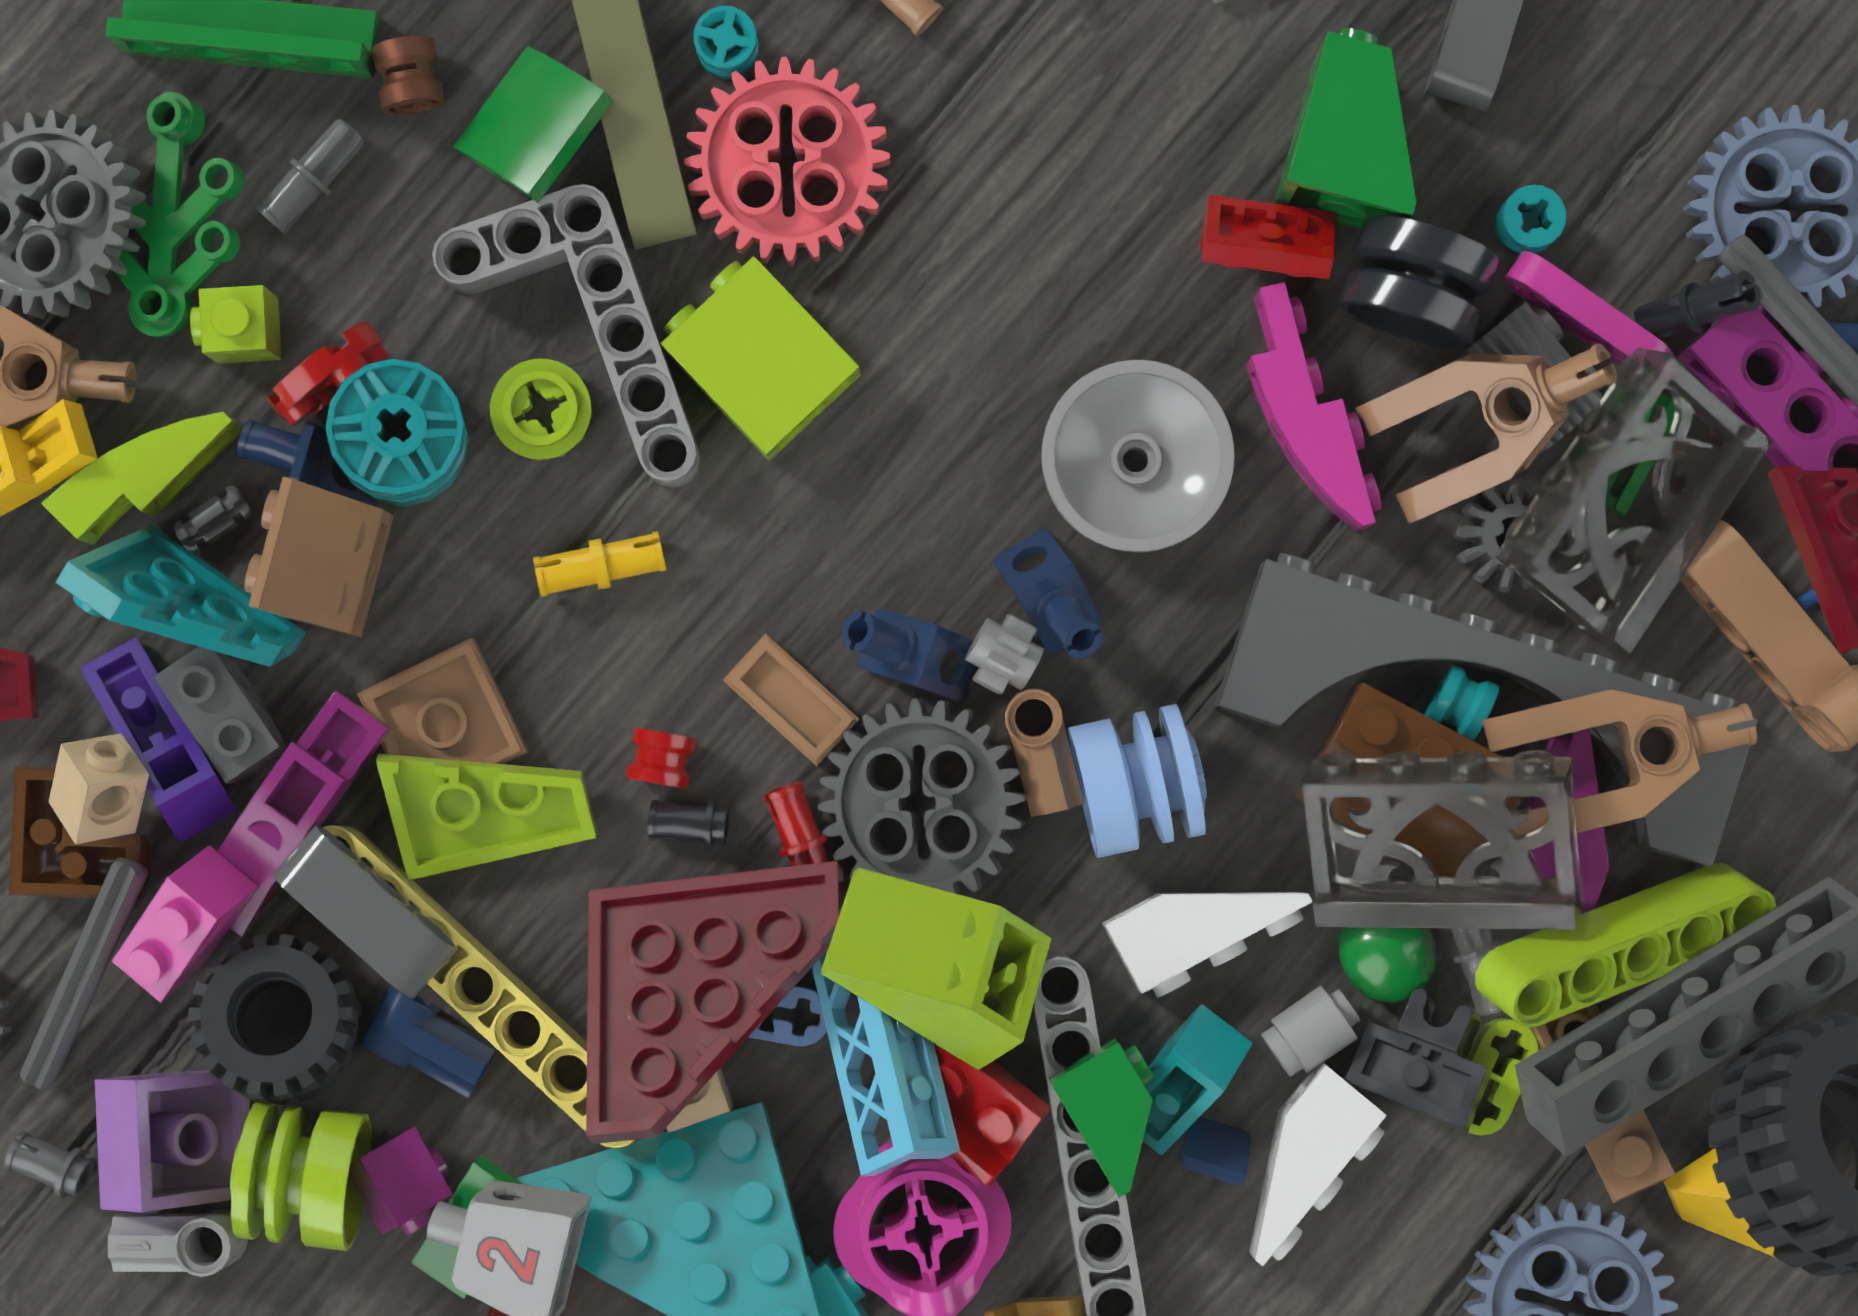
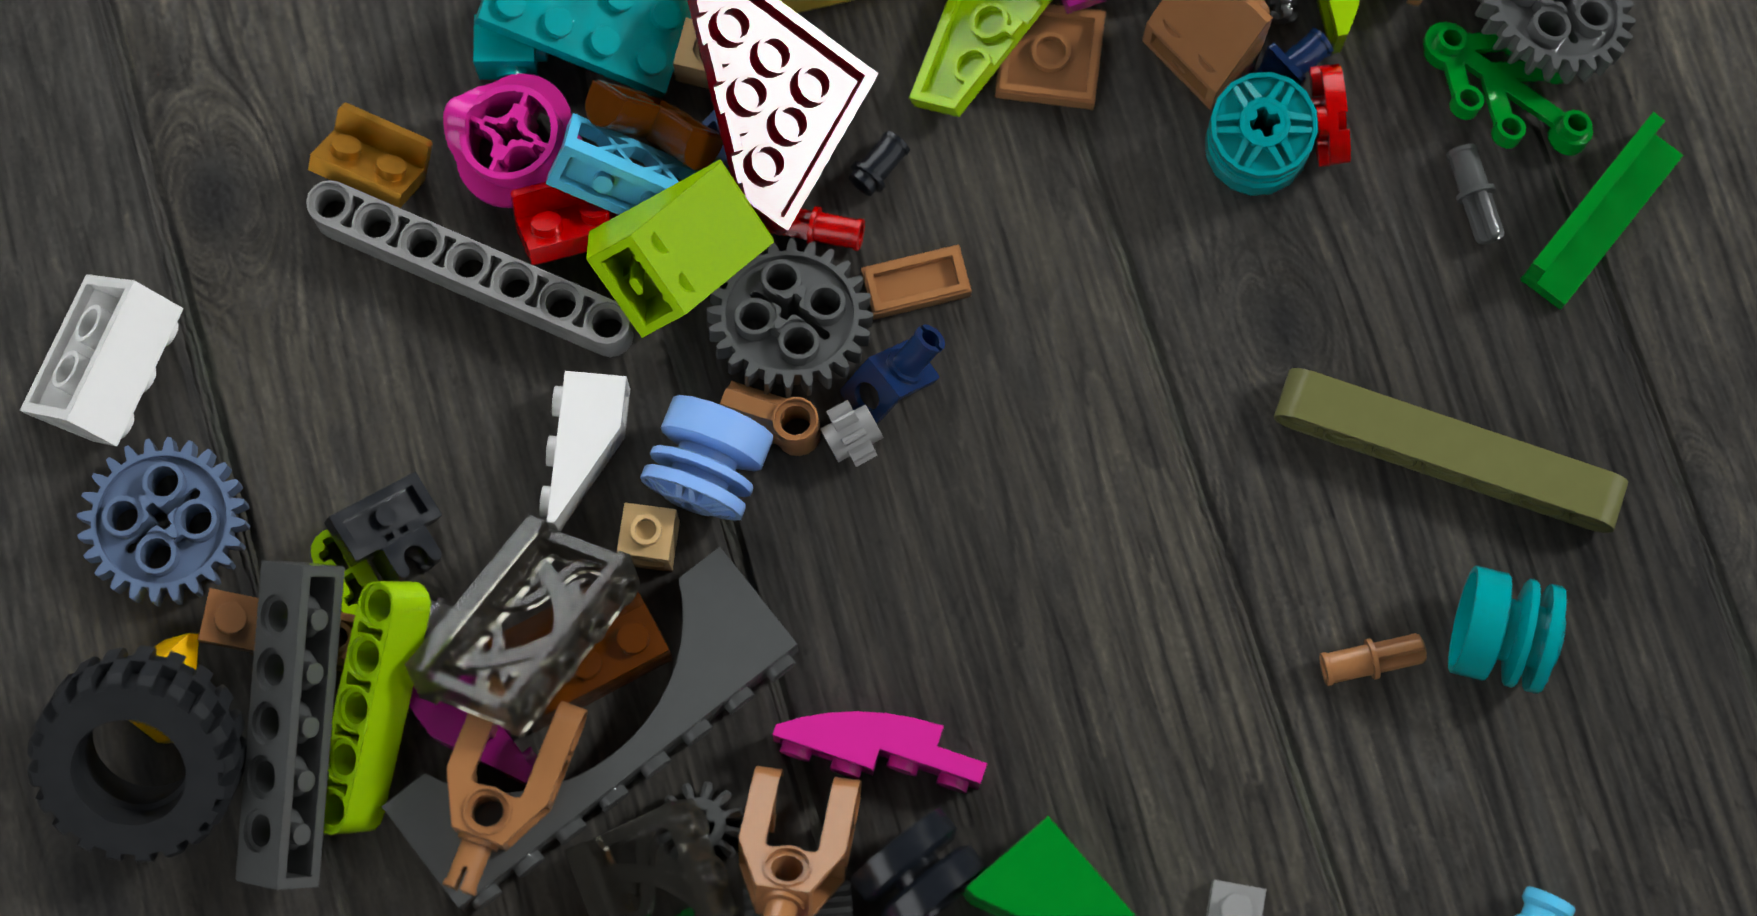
camera: 120 degrees right, 10 degrees down
lime brick [190,285,282,364] -> none
copper wheel [372,36,445,115] -> none
light grey beam [432,184,701,488] -> none
green slope [453,46,614,203] -> none
lime gear [490,359,593,461] -> none
yellow pin [533,531,666,597] -> none
red wheel [625,728,697,789] -> none
lime brick [660,256,861,462] -> none
coral gear [684,57,890,266] -> none
teal wheel [694,6,759,79] -> none
dark blue bracket [993,529,1103,658] -> none
light grey dish [1041,360,1234,553] -> none
green slope [1048,1038,1155,1198] -> none
teal slope [1143,1004,1253,1156] -> none
dark blue slope [1177,1117,1251,1186] -> none
red bracket [1200,195,1335,279] -> none
white slope [1249,1063,1387,1266] -> none
light grey brick [1261,986,1361,1077] -> none
green hair [1337,899,1437,1003] -> none
teal wheel [1424,663,1499,741] -> none
none -> reddish brown brick [585,80,723,170]
none -> tan brick [617,502,680,572]

